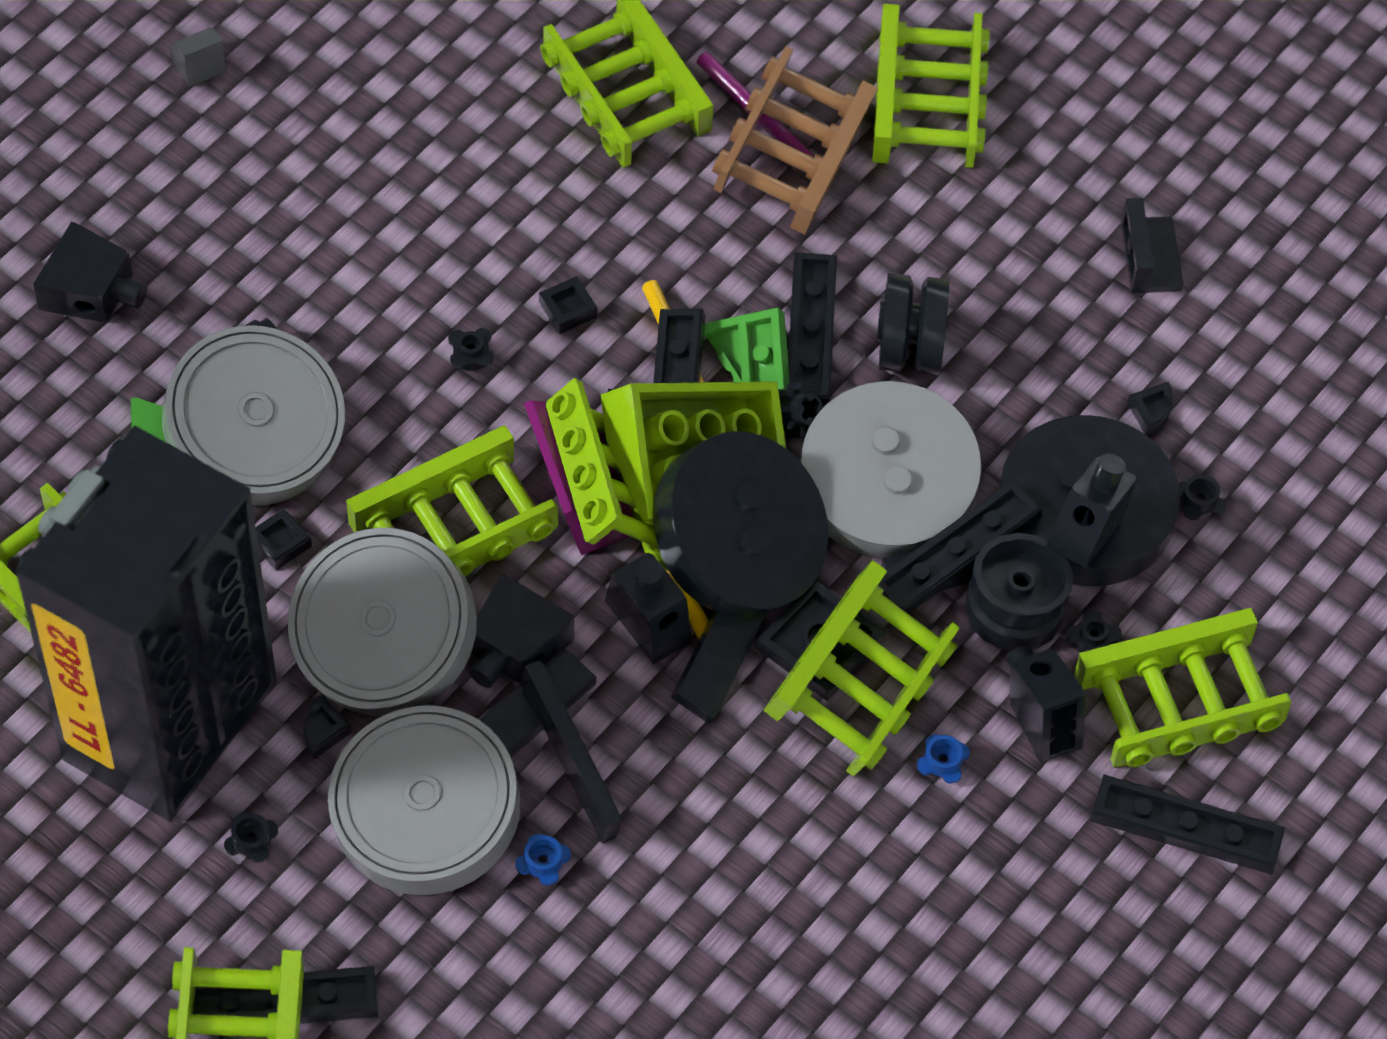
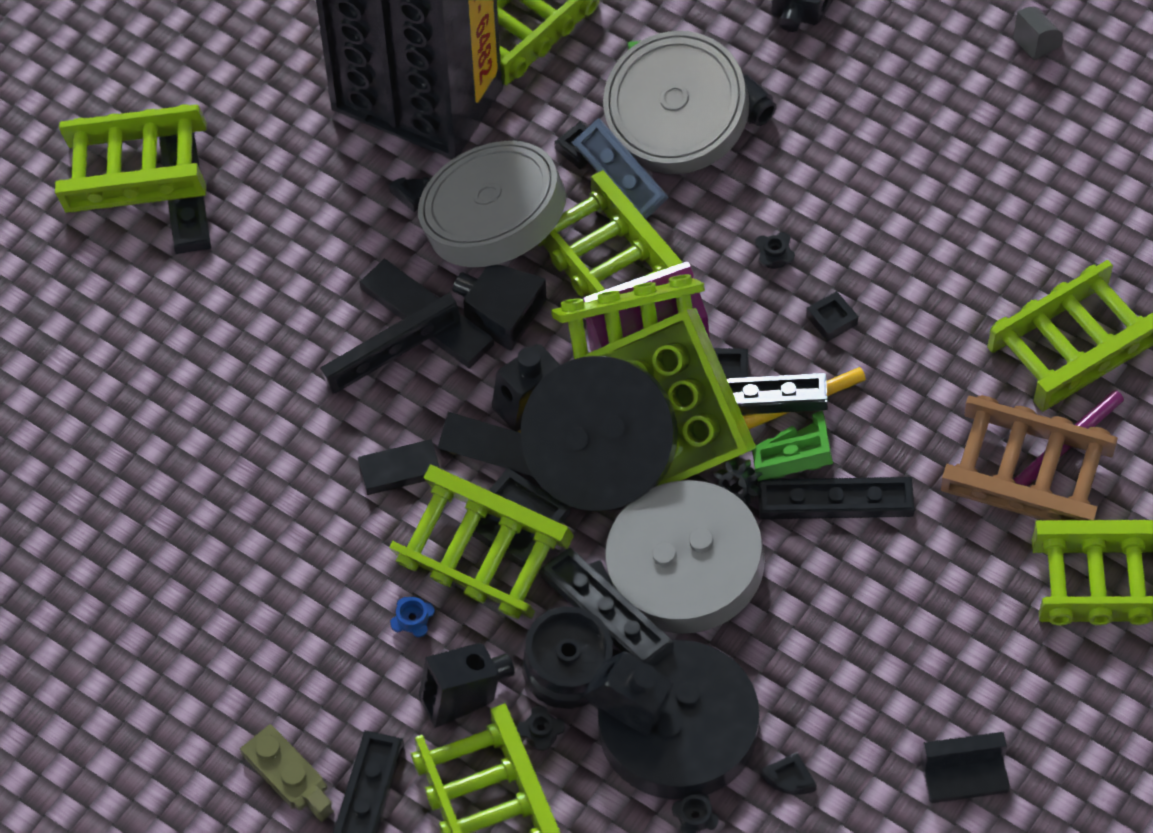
camera: 90 degrees right, 0 degrees up
black plate [224,813,278,863] -> none
light grey brick [328,706,521,895] -> none
blue plate [515,834,571,886] -> none
black wheel [877,273,950,375] -> none
none -> olive hinge [240,724,334,822]
none -> black tile [358,439,440,495]
none -> sand blue tile [572,118,669,219]

